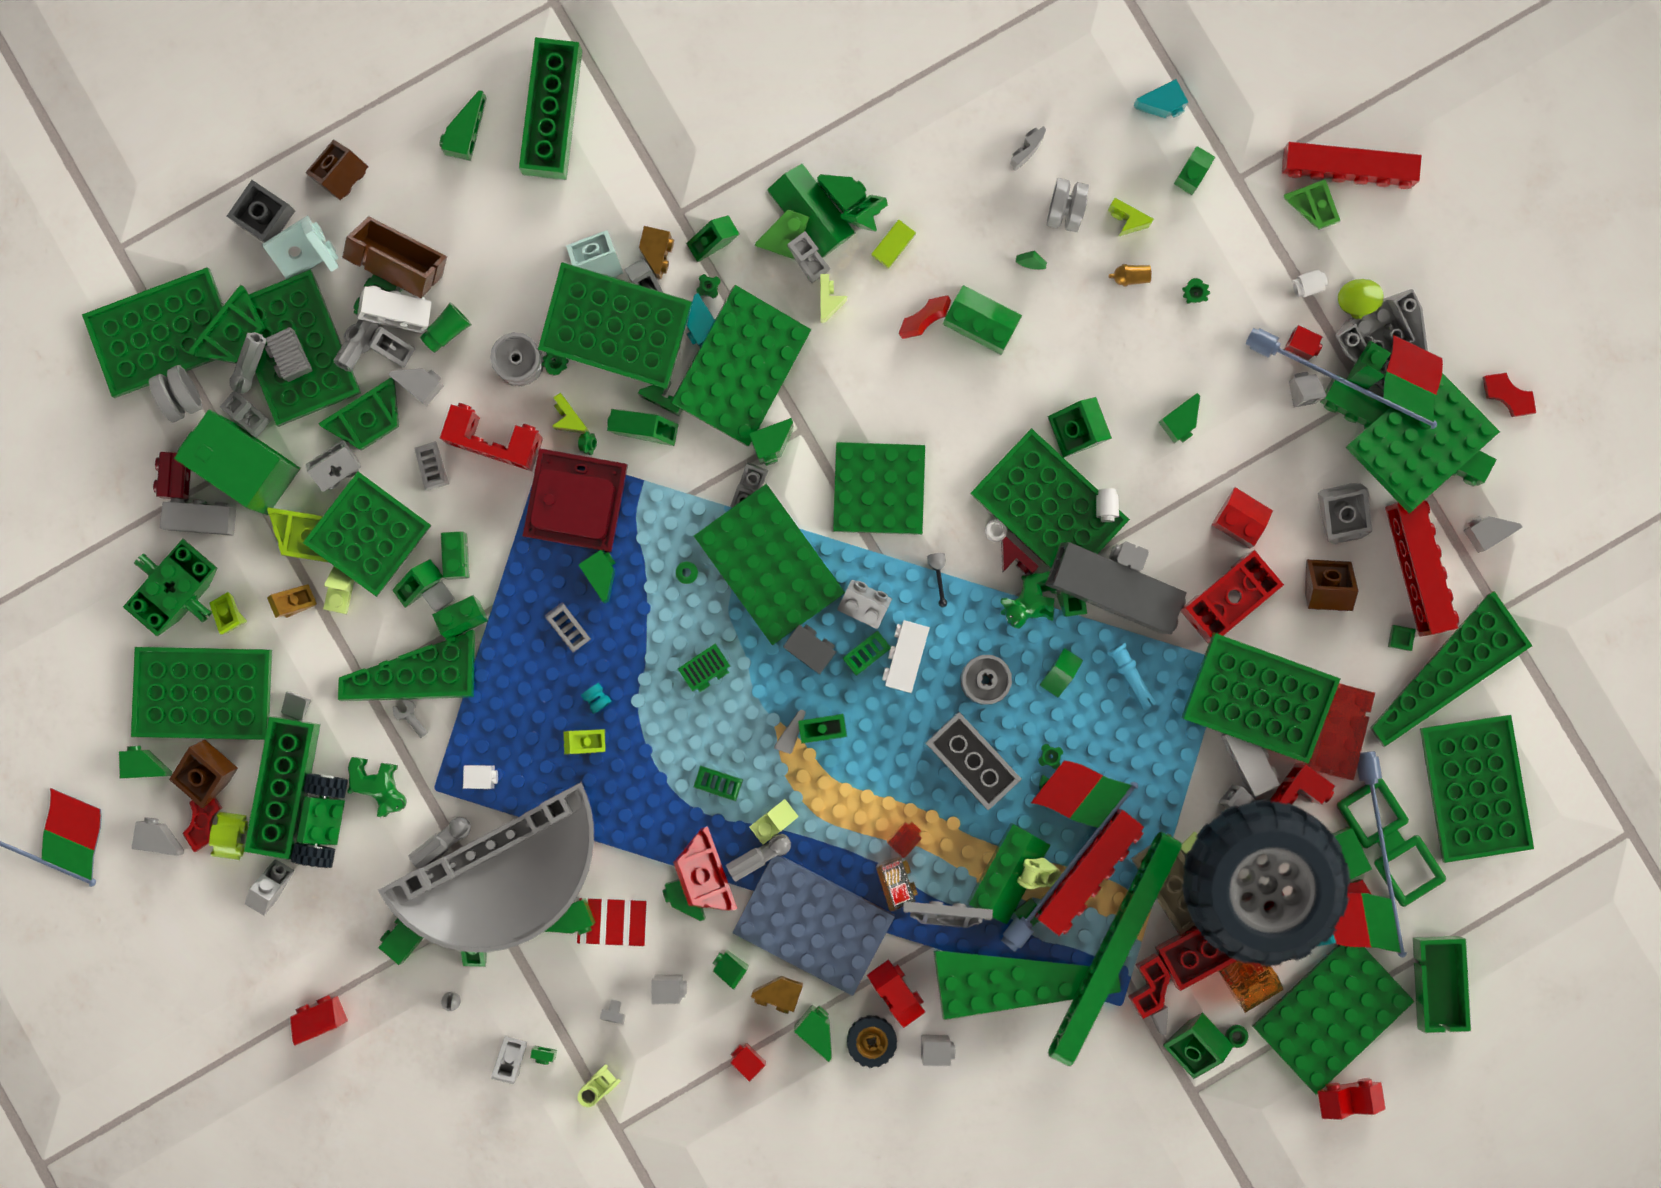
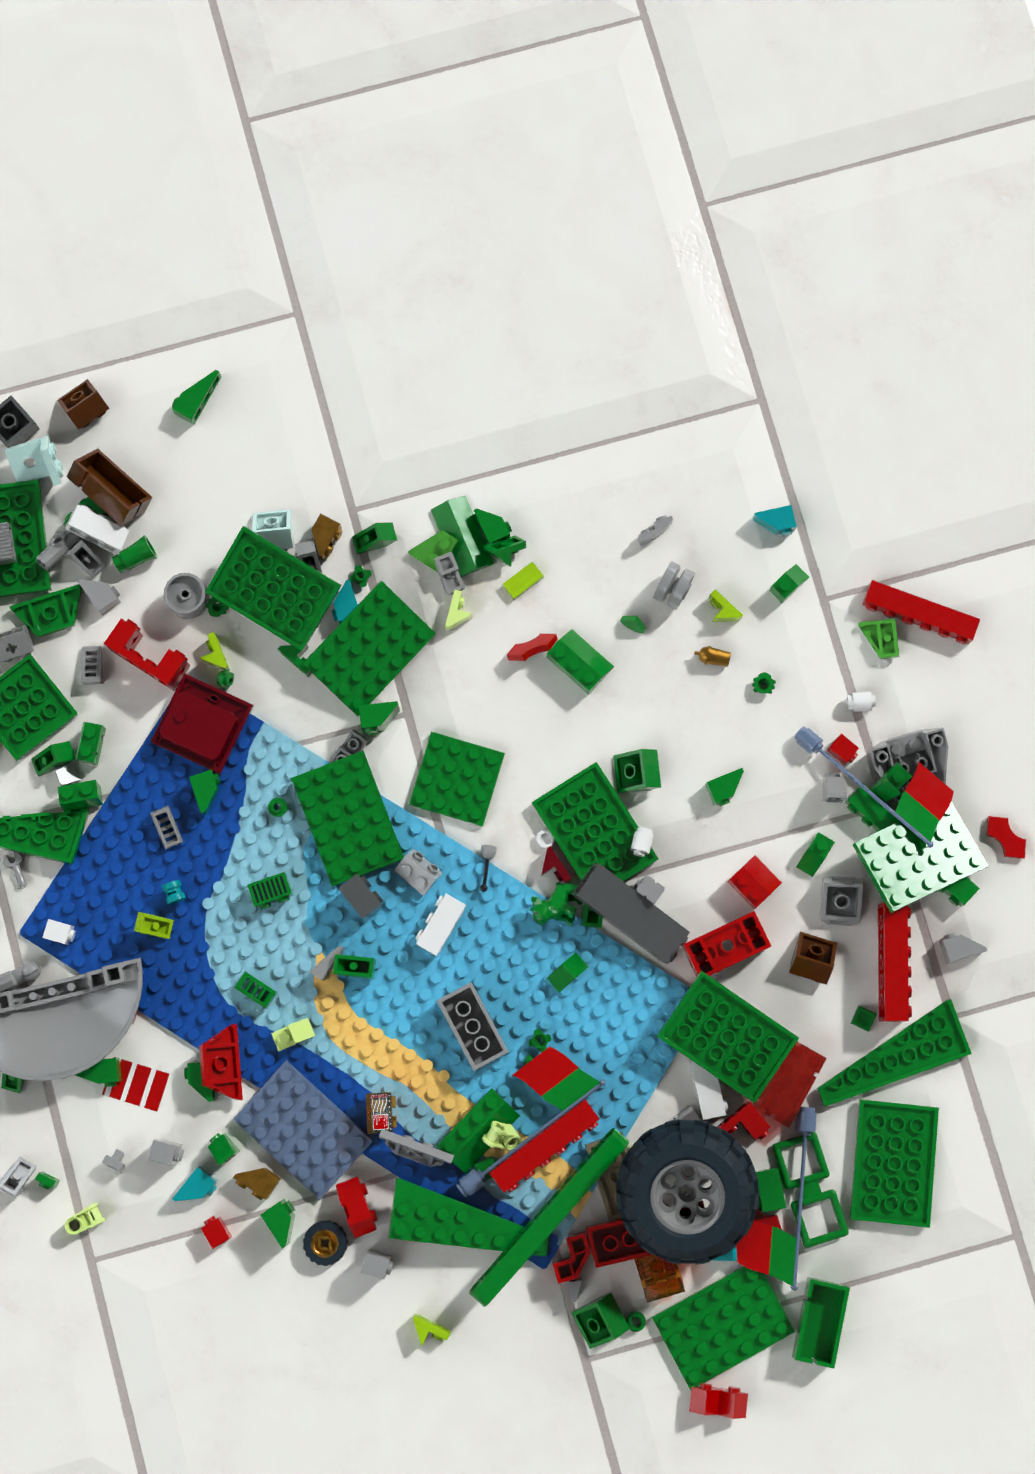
camera: 15 degrees right, 5 degrees down
green brick [519,37,582,180] -> none
green slope [607,409,679,446] -> none
light grey piece [726,833,791,882] -> none
green slope [842,630,891,676] -> none
clear red slope [886,821,922,859] -> none
light grey wheel [960,655,1012,705] -> none
medium azure pin [1108,643,1156,710] -> none
lime dish [1338,279,1384,319] -> none
none -> teal slope [172,1166,218,1201]
none -> lime slope [413,1313,451,1346]
none -> green slope [796,832,835,877]

